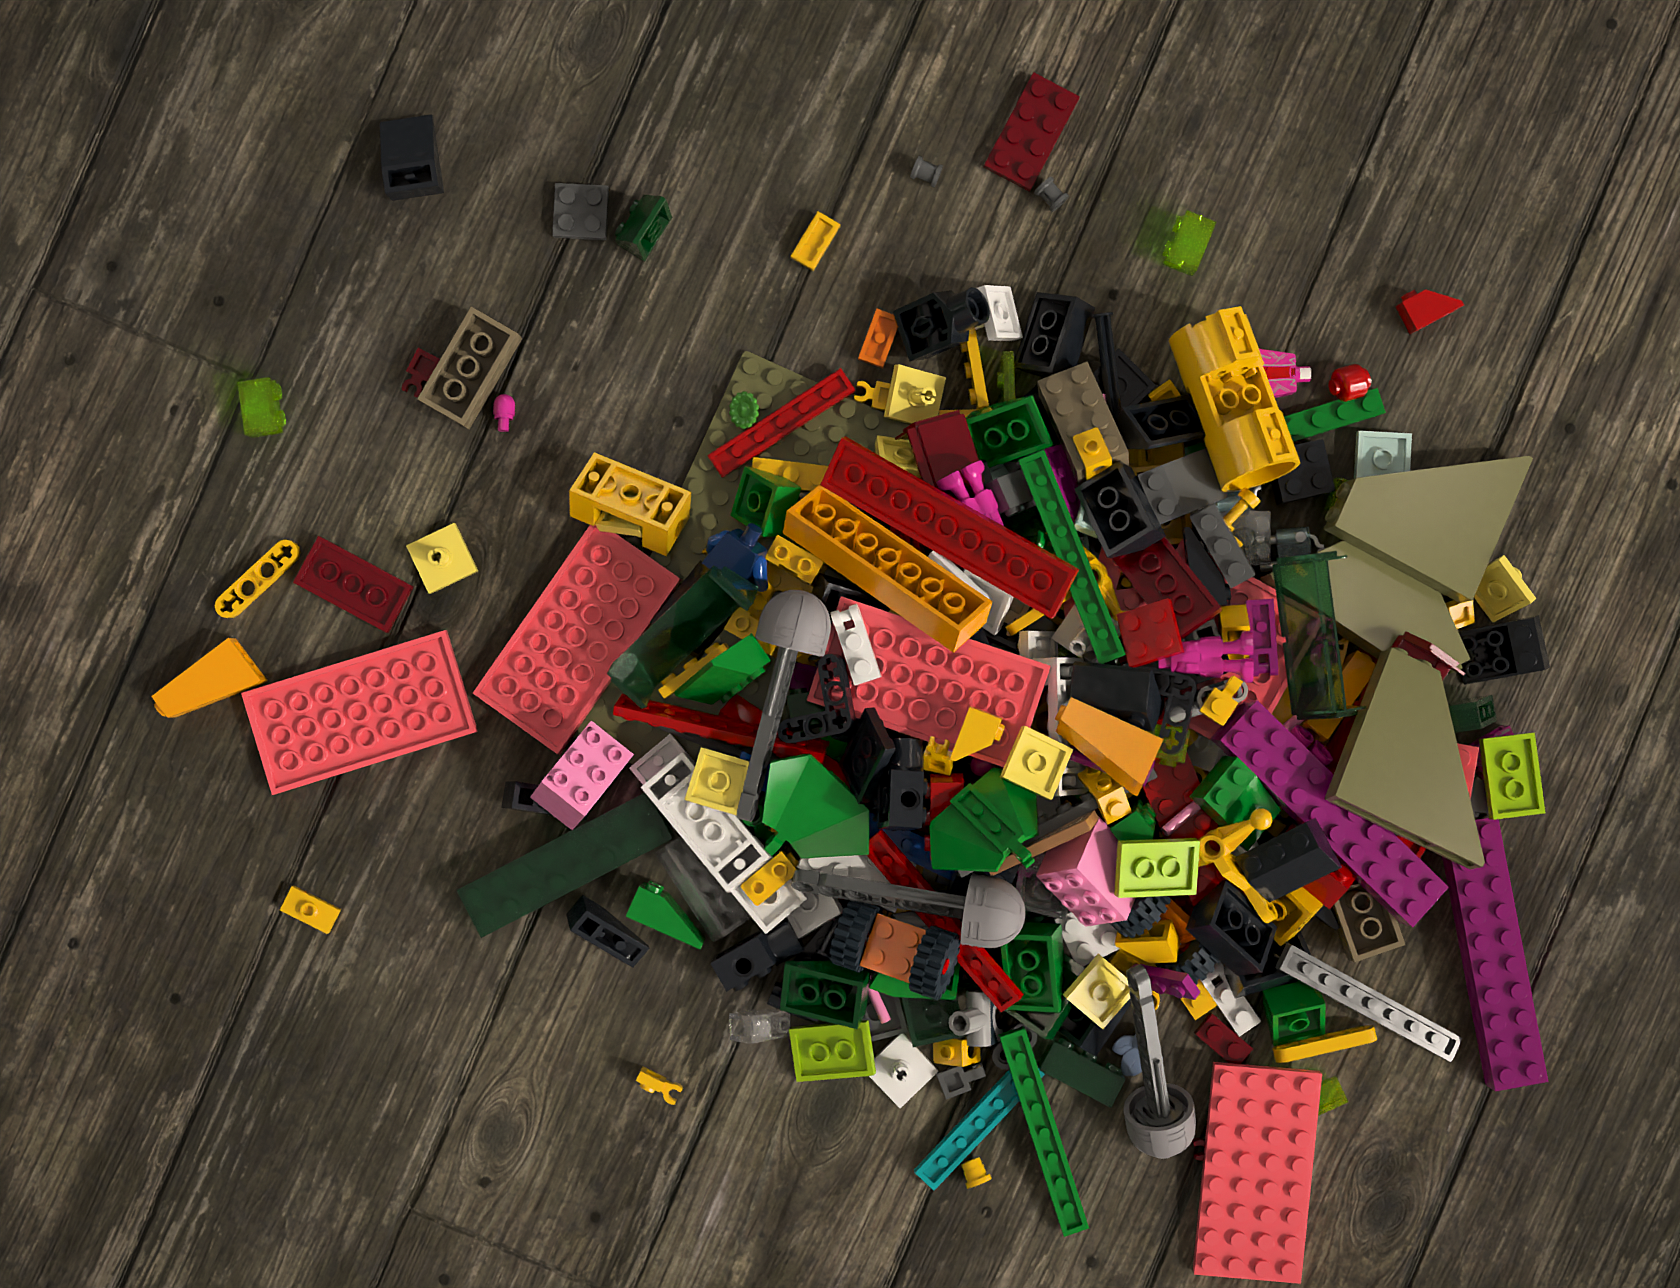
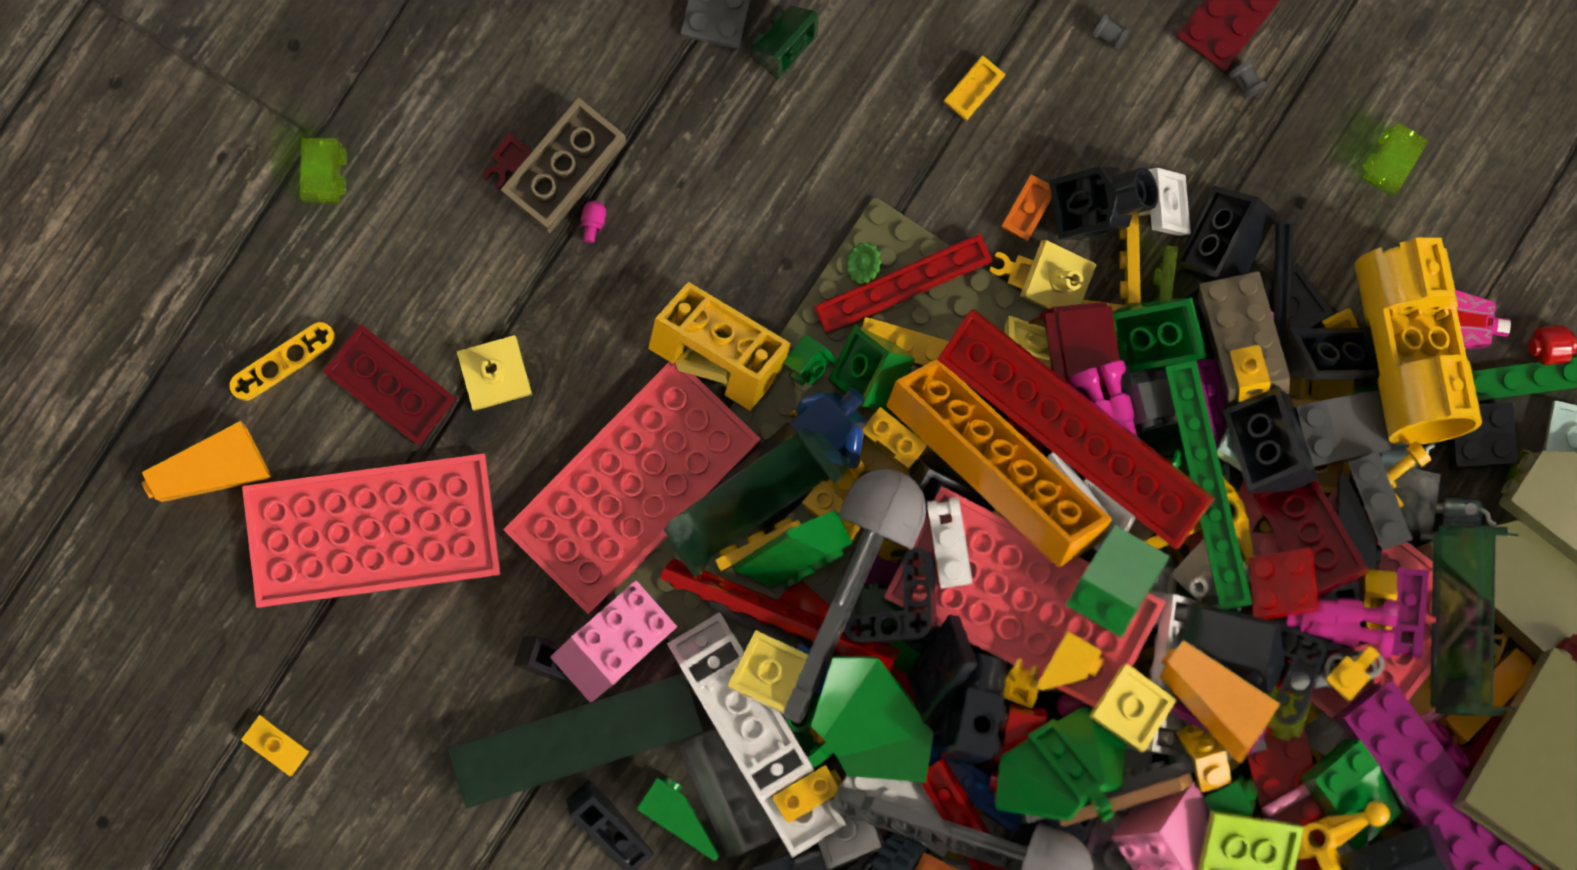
camera: 10 degrees right, 5 degrees down
none -> green brick [783,334,837,386]
none -> green slope [1066,525,1170,639]

